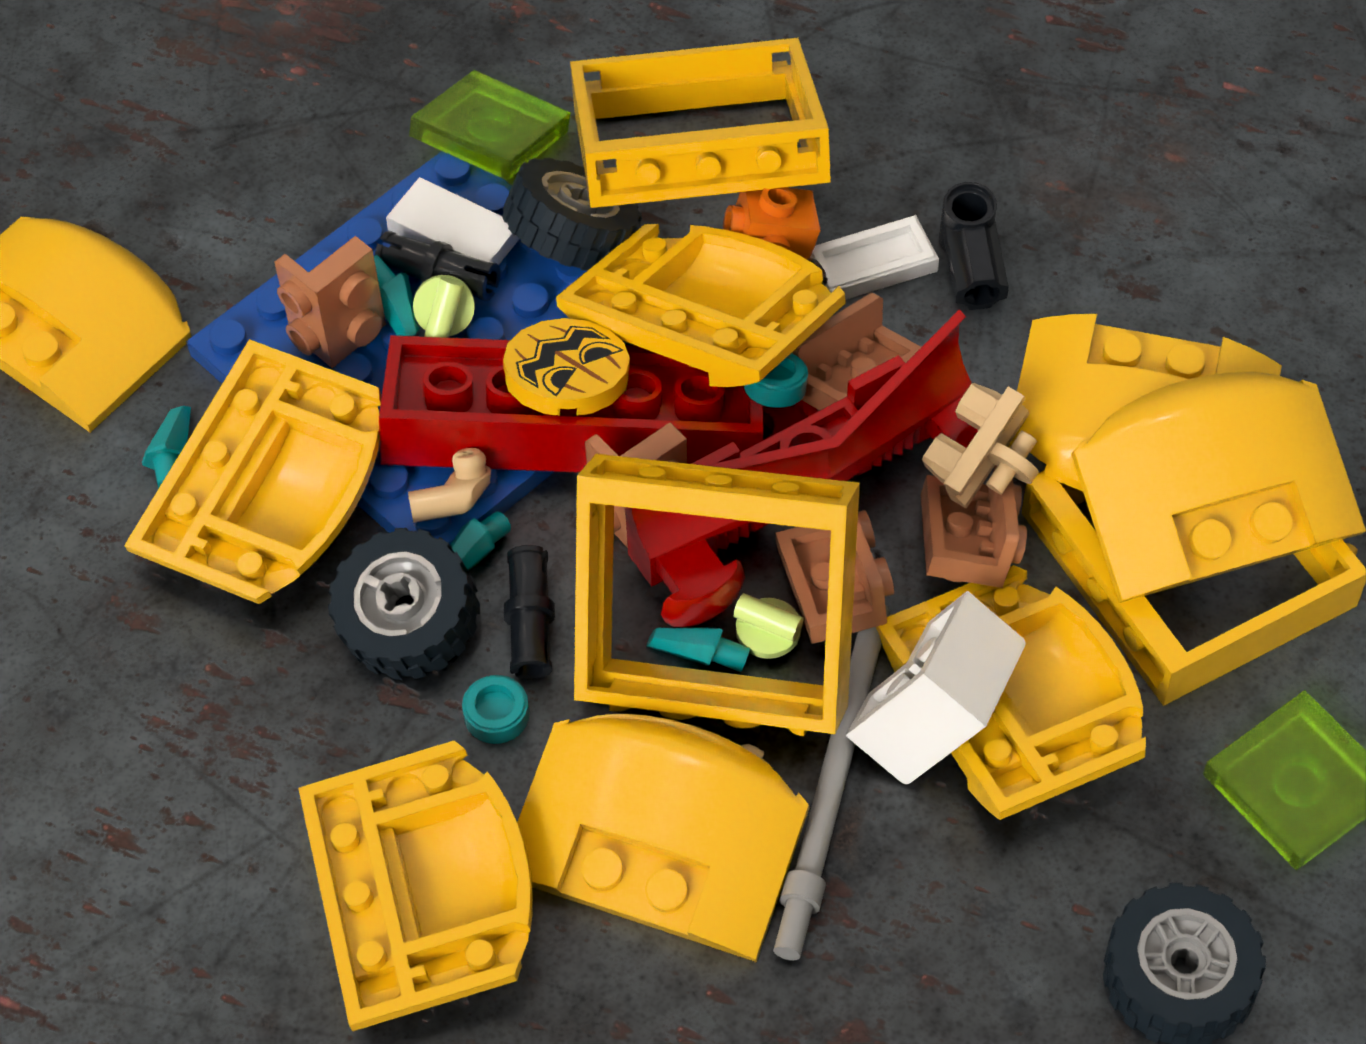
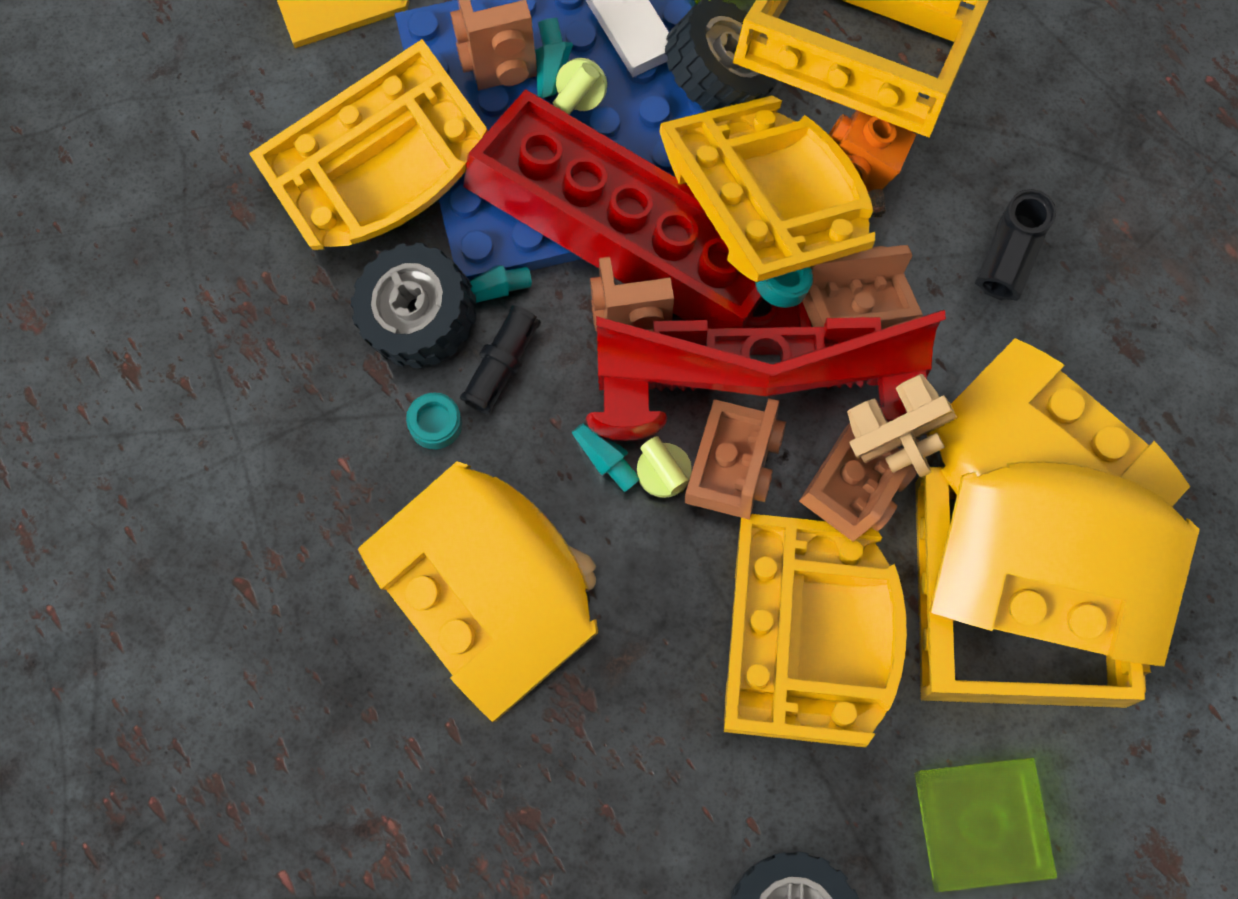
camera: 30 degrees right, 15 degrees up
teal bar [142,406,191,489] -> none
yellow slope [298,741,533,1032] -> none
black pin [375,231,501,301] -> none
tan arm [408,448,491,523] -> none
yellow tile [503,318,630,416] -> none
yellow window [574,454,860,736] -> none
light grey bar [773,605,890,960] -> none
white tile [809,215,939,300] -> none
white panel [846,590,1026,784] -> none

